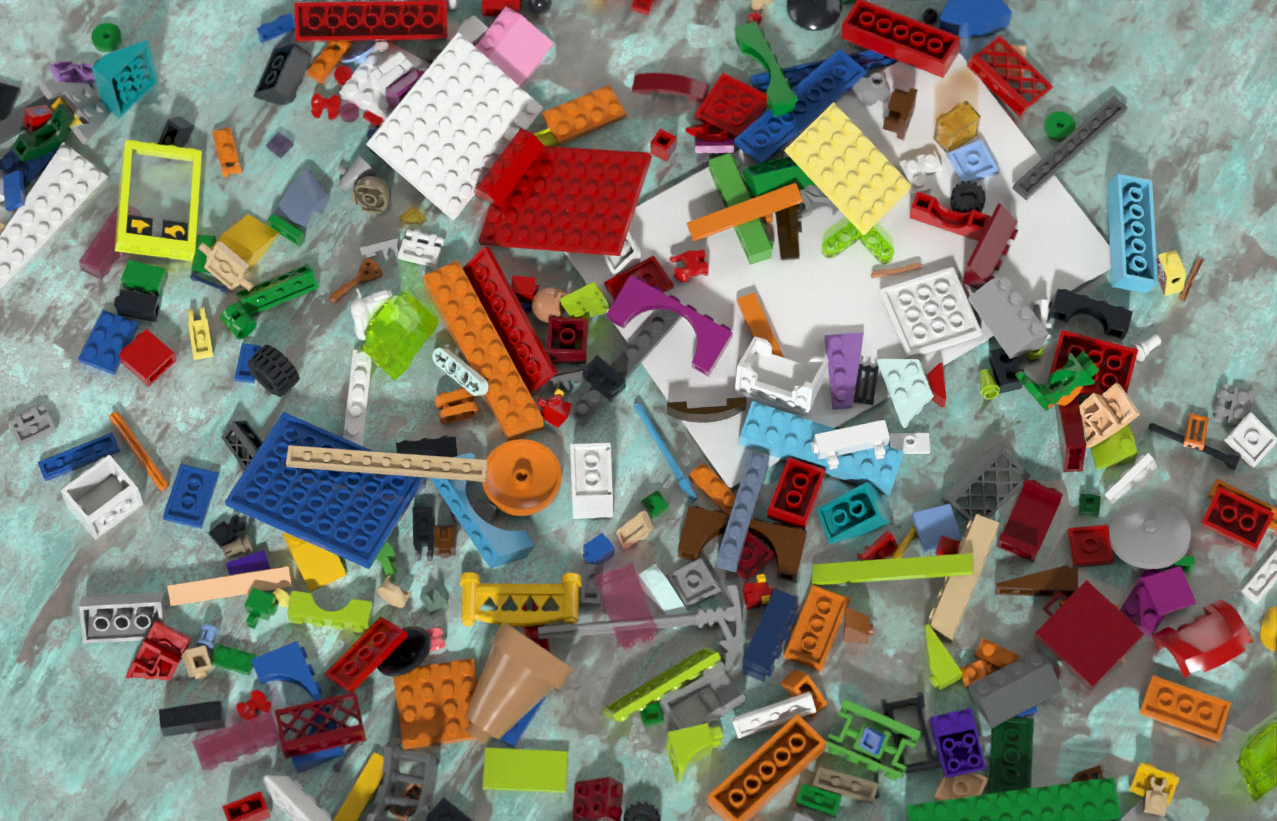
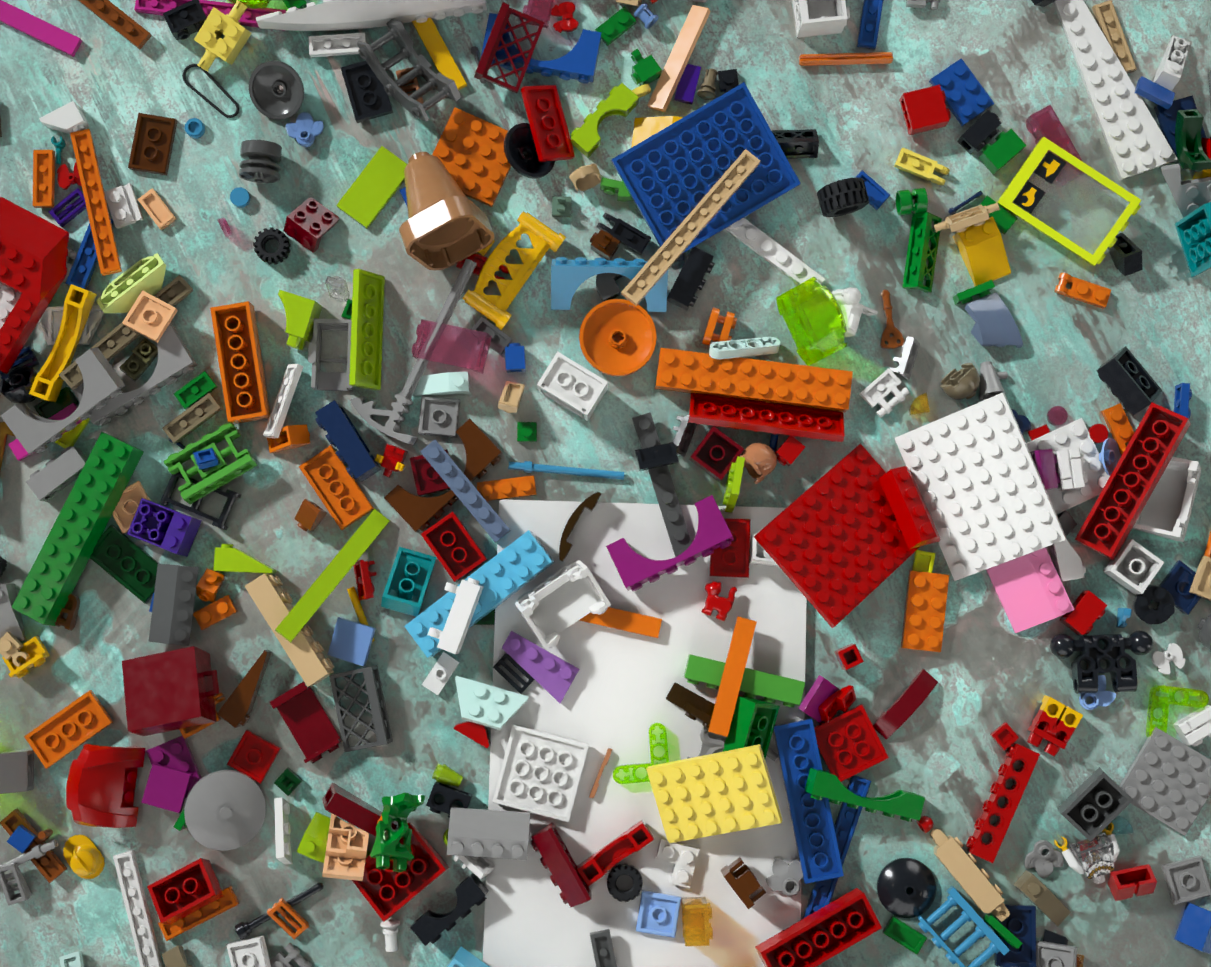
camera: 120 degrees right, 20 degrees up
blue tile [163,464,220,529] -> none
clear purple tile [266,132,294,158] -> none
red piece [311,93,341,120] -> none
coral wheel [426,628,446,651] -> none
red piece [536,388,572,428] -> none
red tile [935,535,960,556] -> none

